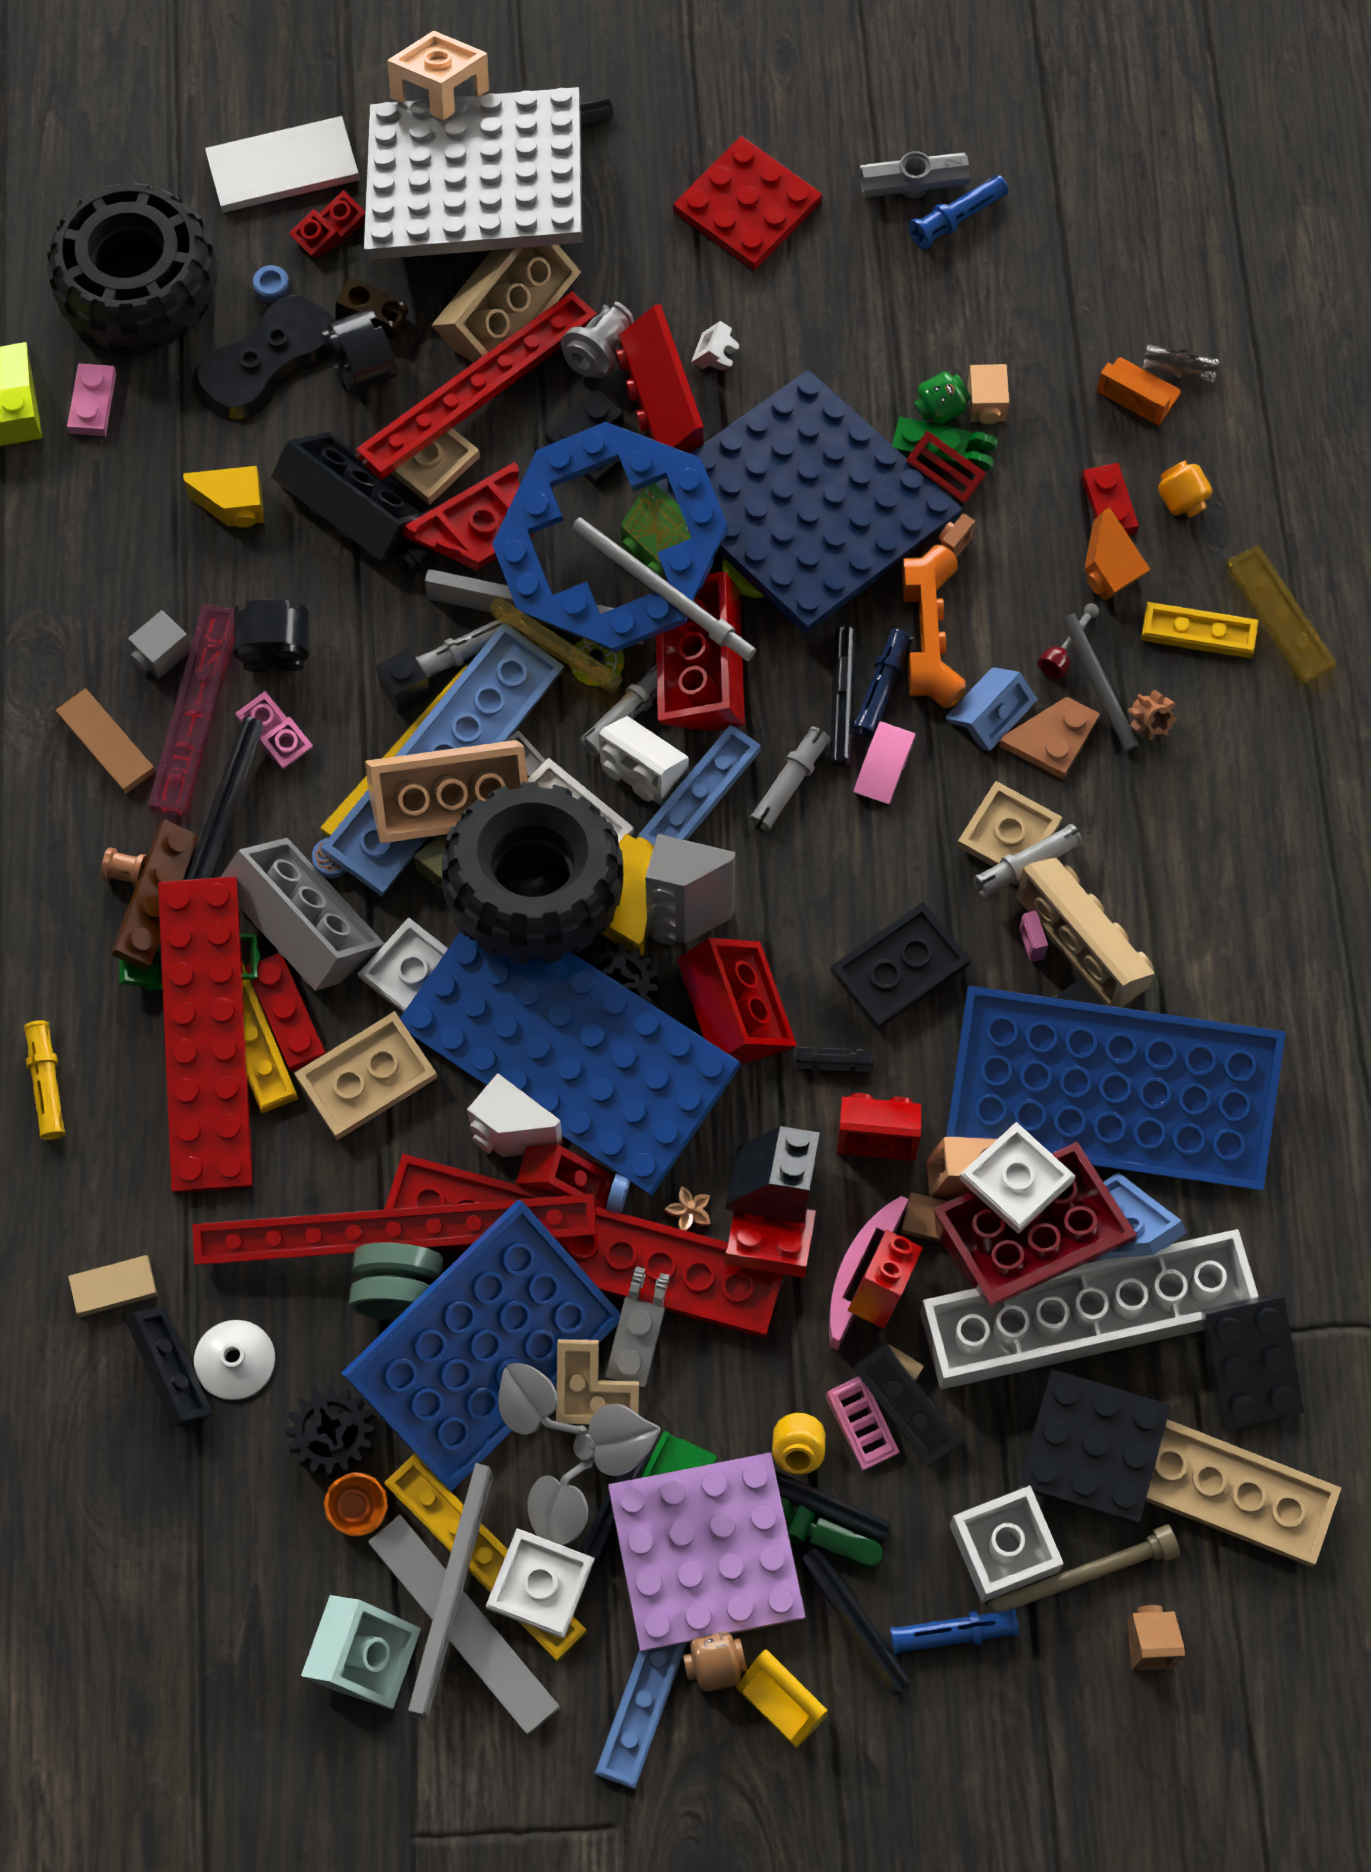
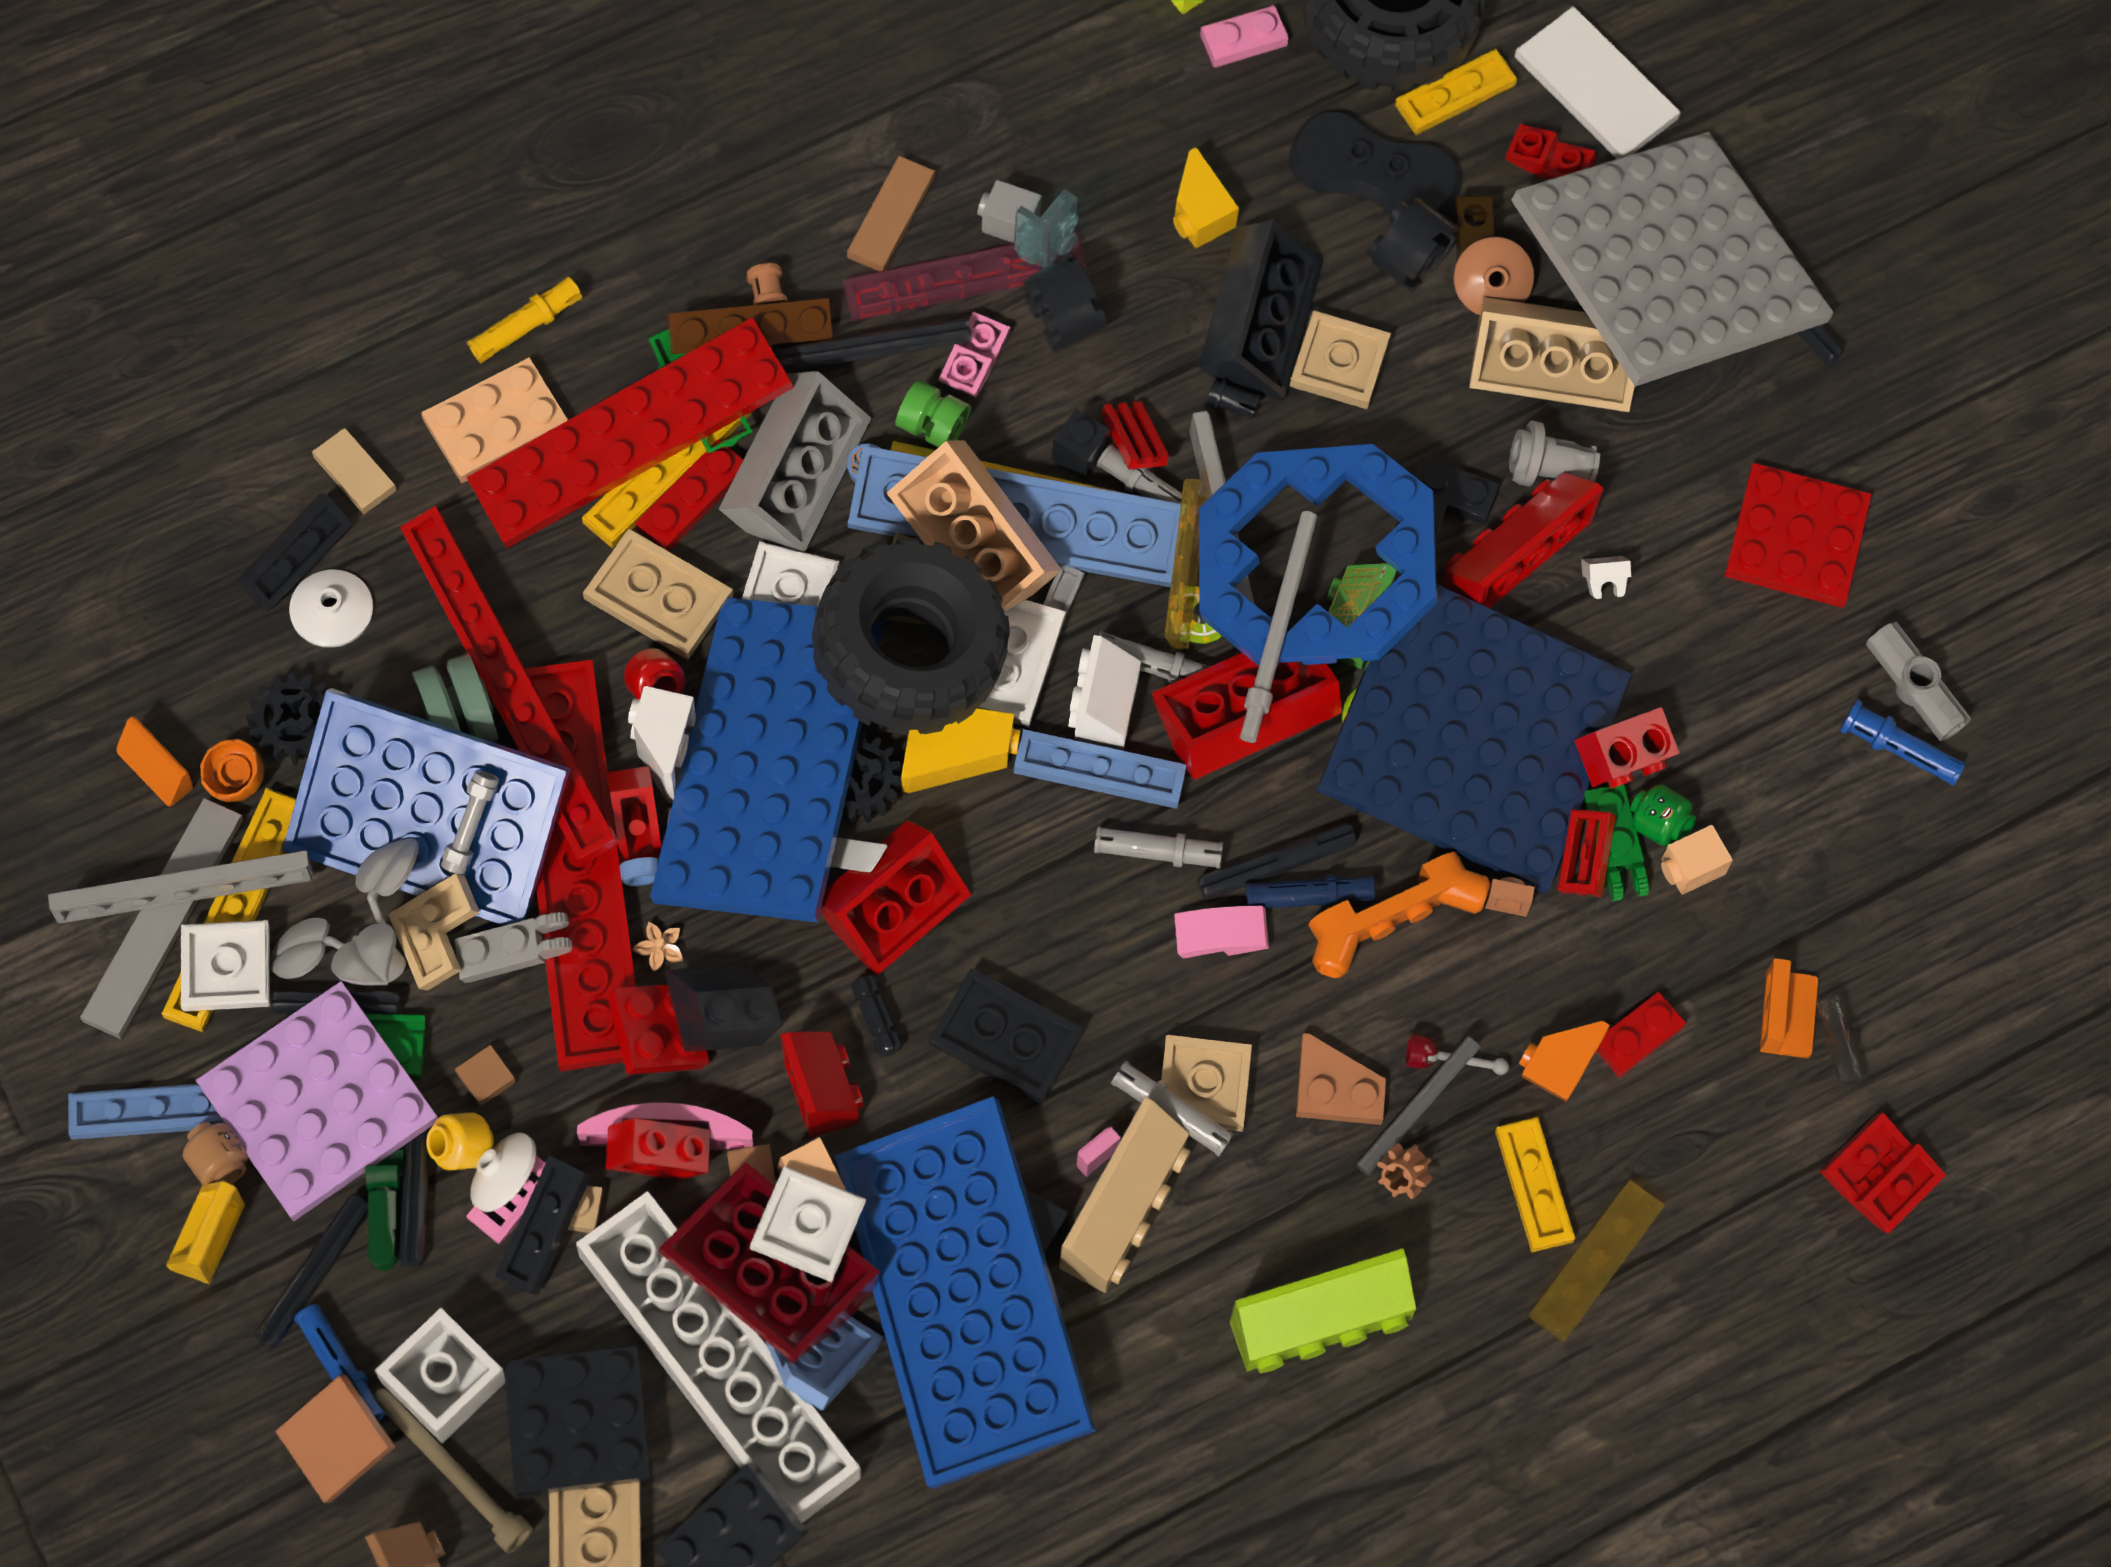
camera: 60 degrees right, 0 degrees up
medium blue tile [253,265,290,303] -> none
light aqua slope [301,1595,421,1709] -> none
red plate [356,291,597,480] -> none
light nougat panel [387,31,489,120] -> none
red wing [403,462,534,571] -> none
light grey slope [645,834,735,945] -> none
medium blue panel [946,667,1038,751] -> none
light orange head [1157,461,1213,518] -> none
none -> orange slope [117,716,193,807]
none -> nougat tile [275,1376,395,1503]
none -> light nougat plate [421,358,568,484]
none -> light grey bar [441,770,499,874]
none -> medium nougat tile [455,1045,516,1107]
none -> white dish [470,1133,536,1212]
none -> red head [624,649,685,700]
none -> white sticker [830,838,887,872]
none -> bright green wheel [895,379,971,447]
none -> clear light blue bracket [1014,189,1079,268]
none -> red tile [1101,401,1169,469]
none -> lime slope [1230,1249,1416,1373]
none -> yellow tile [1395,49,1517,135]
none -> nougat dish [1453,237,1534,315]
none -> red brick [1574,707,1680,789]
none -> red slope [1819,1112,1946,1234]

